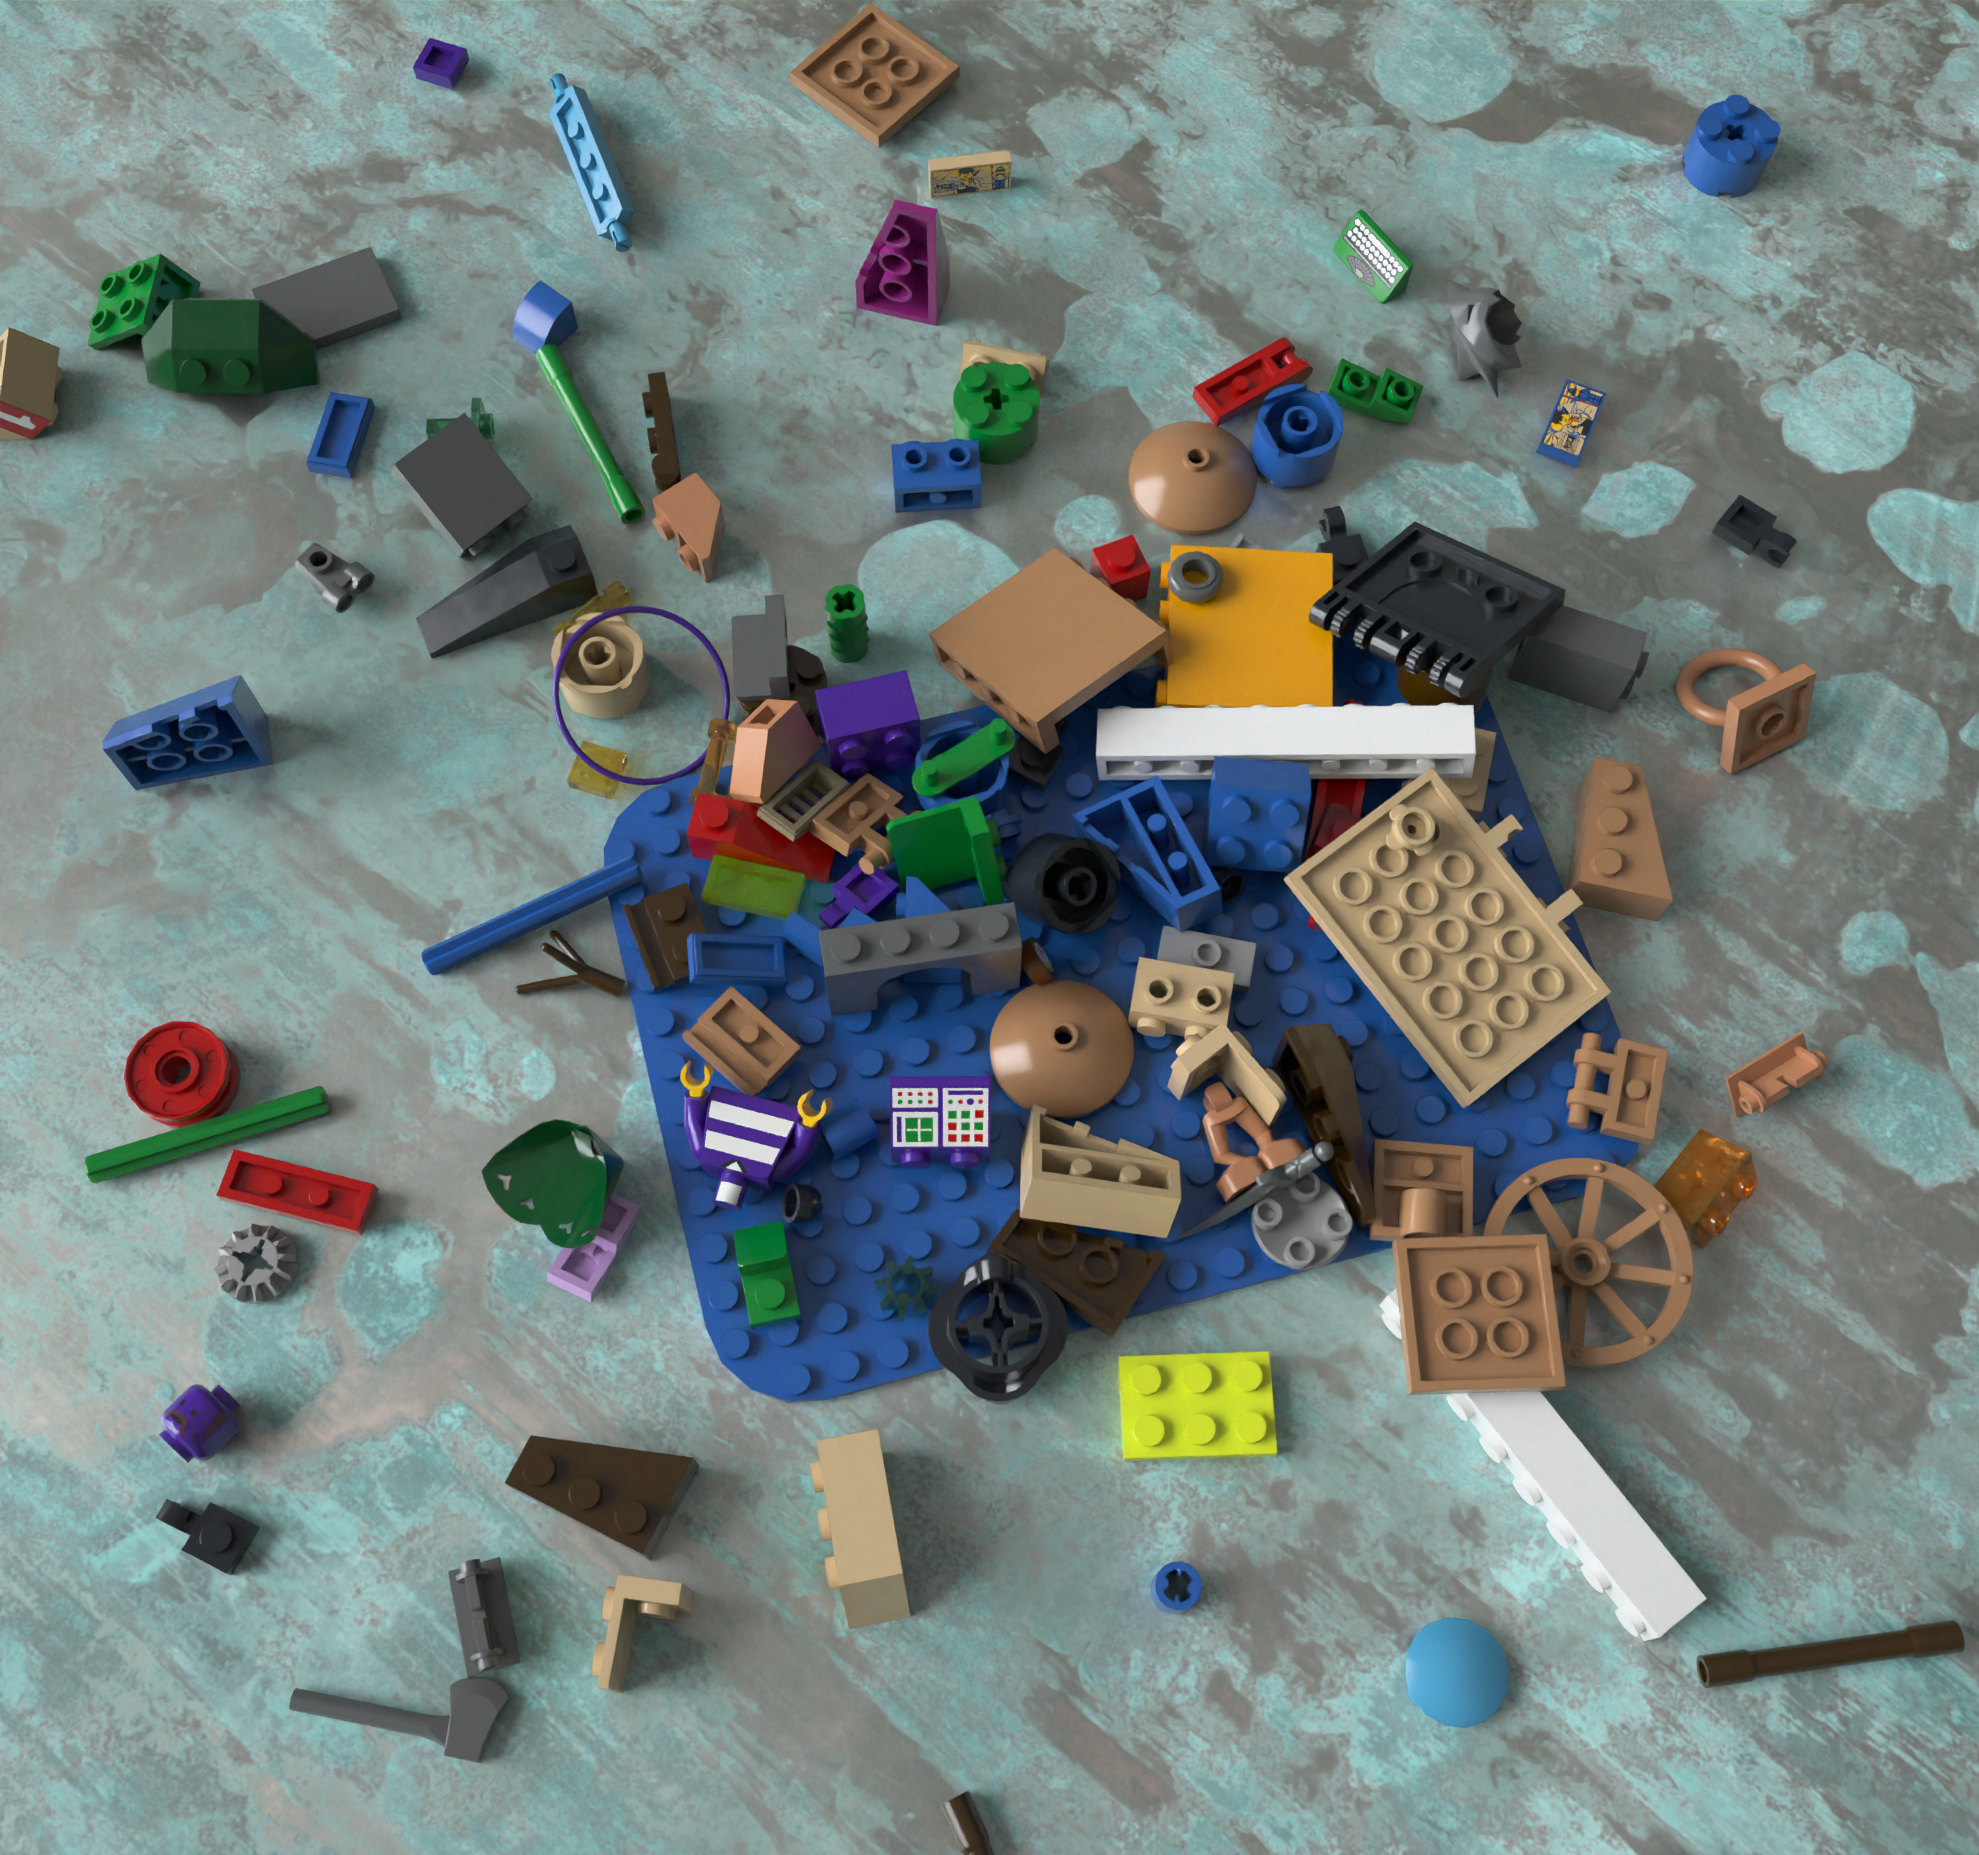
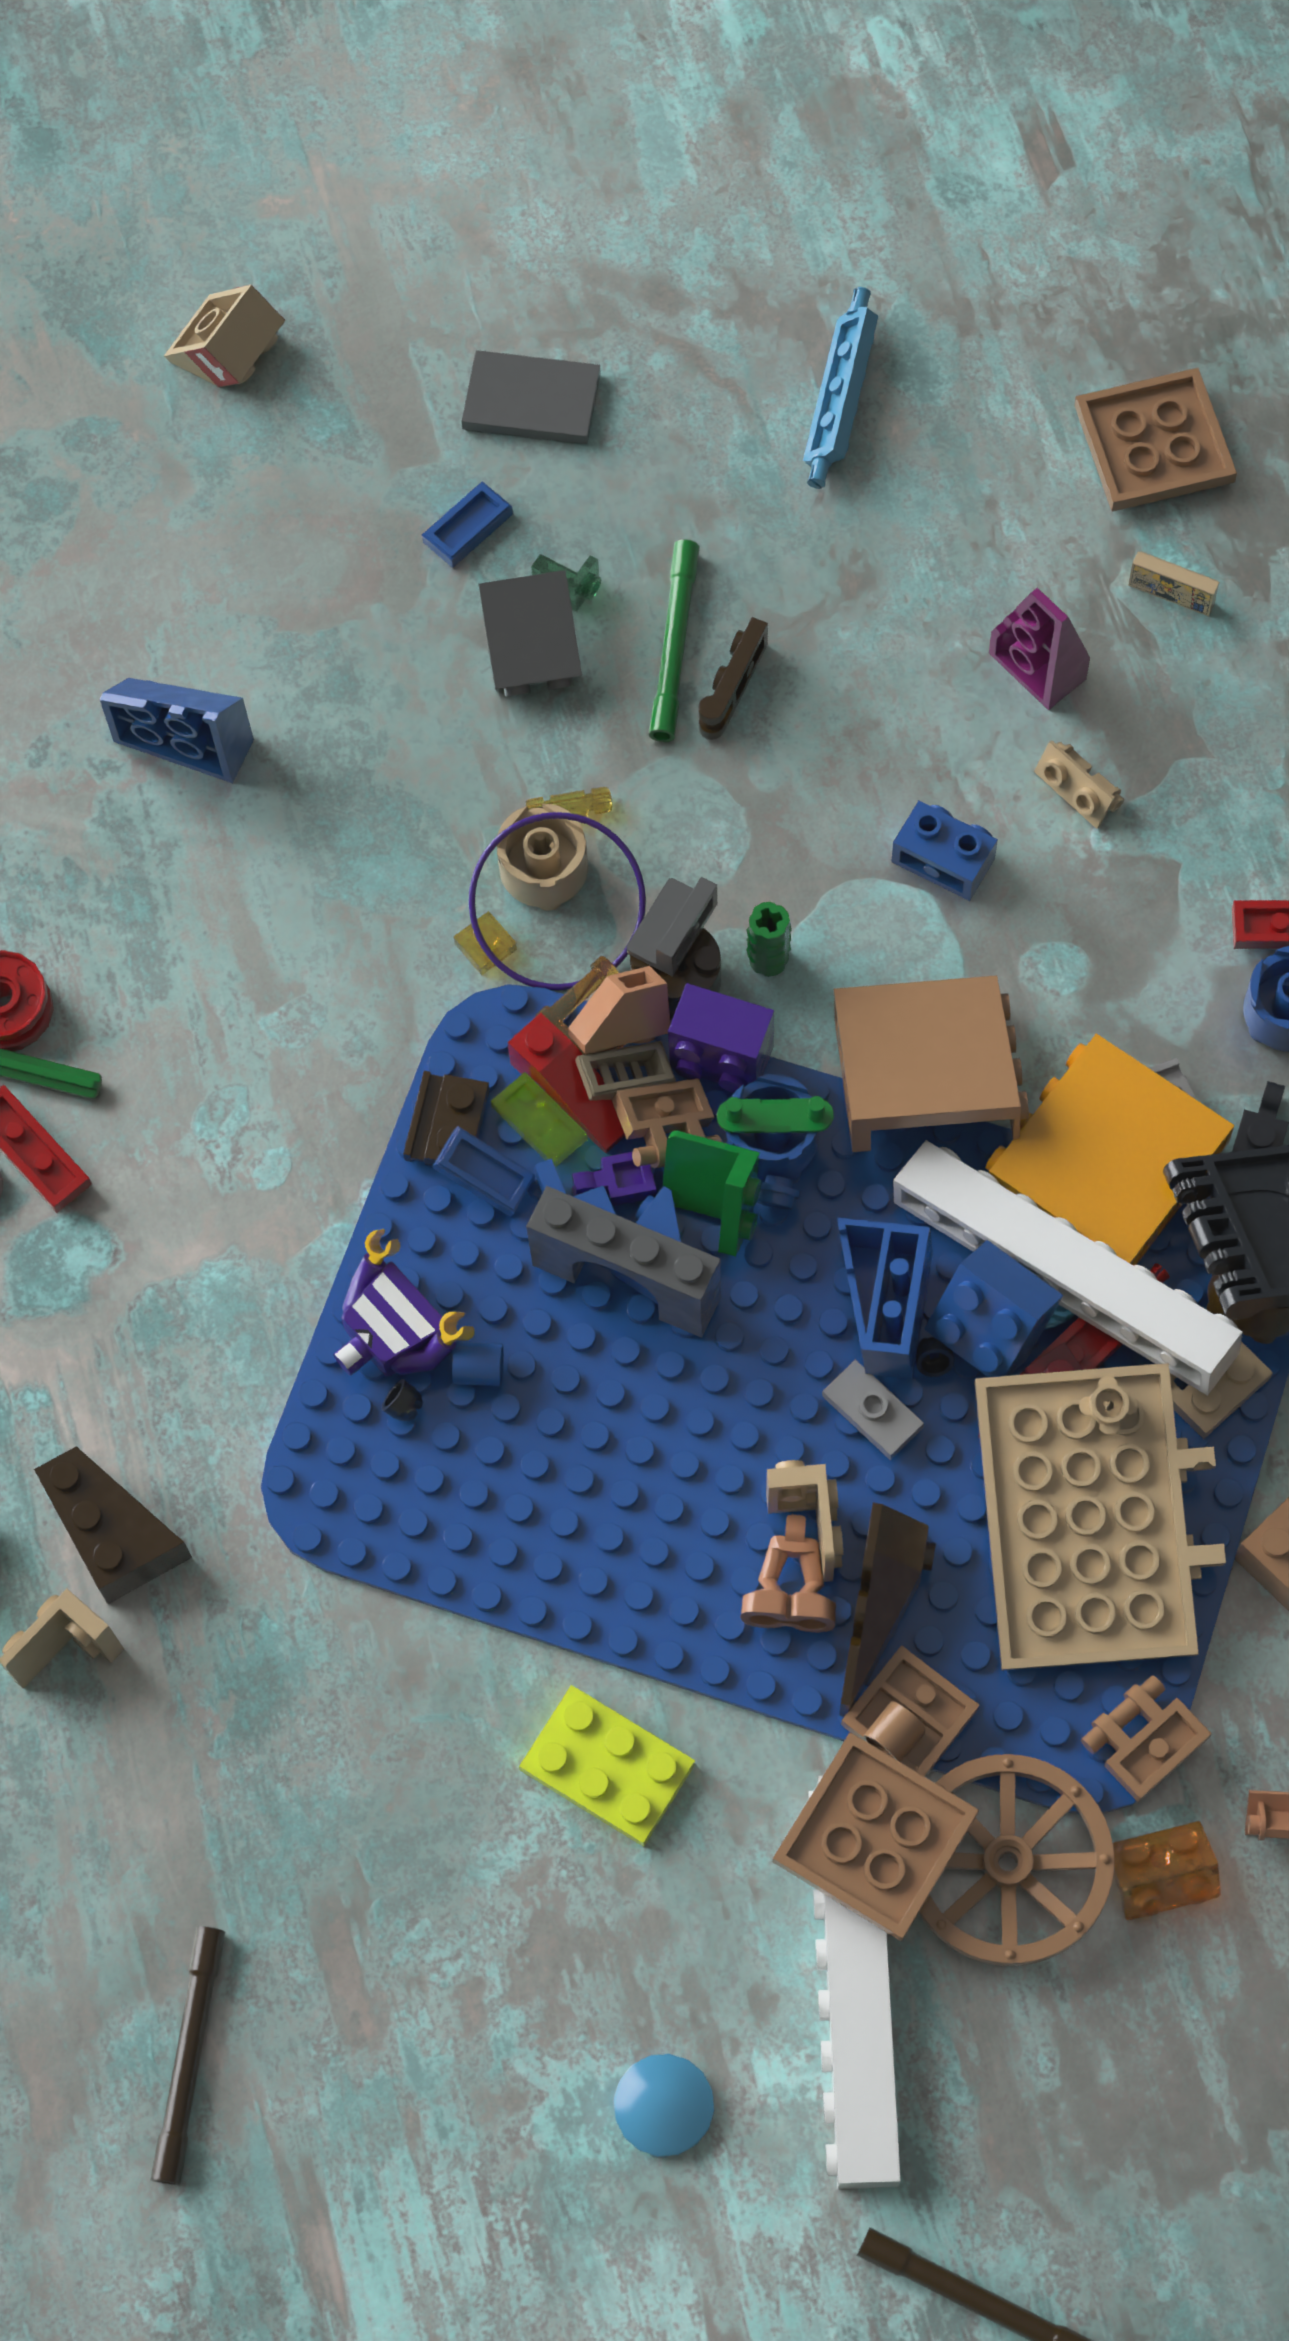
camera: 40 degrees right, 0 degrees up
green bracket [88,253,201,350] -> none
dark green wedge [141,298,320,393] -> none
dark grey plate [295,543,375,613] -> none
dark purple plate [413,38,469,90] -> none
black wedge [416,525,600,659] -> none
blue axle [421,856,643,975] -> none
dark green piece [482,1119,625,1249] -> none
blue brick [512,280,578,354] -> none
dark brown plant [515,930,626,998] -> none
lavender slope [547,1193,641,1302] -> none
nougat slope [652,472,725,583] -> none
medium nougat plate [682,986,802,1097] -> none
green slope [734,1220,801,1329] -> none
tan wedge [810,1429,911,1629] -> none
gear [875,1255,938,1322] -> none
slope [890,1076,991,1169] -> none
black piece [928,1252,1068,1405] -> none
green brick [953,363,1040,465] -> none
dark brown wing [987,1209,1167,1338] -> none
medium nougat dish [990,980,1134,1120] -> none
black brick [1006,832,1121,933] -> none
black plate [1009,716,1068,792] -> none
tan wedge [1020,1104,1181,1238] -> none
reddish brown tile [1021,936,1056,986] -> none
red brick [1090,535,1151,602] -> none
medium nougat dish [1128,421,1257,536] -> none
tan brick [1128,957,1235,1040] -> none
blue gear [1150,1561,1202,1615] -> none
dark grey piece [1167,551,1223,604] -> none
dark grey piece [1173,1141,1334,1240] -> none
light grey dish [1251,1172,1353,1270] -> none

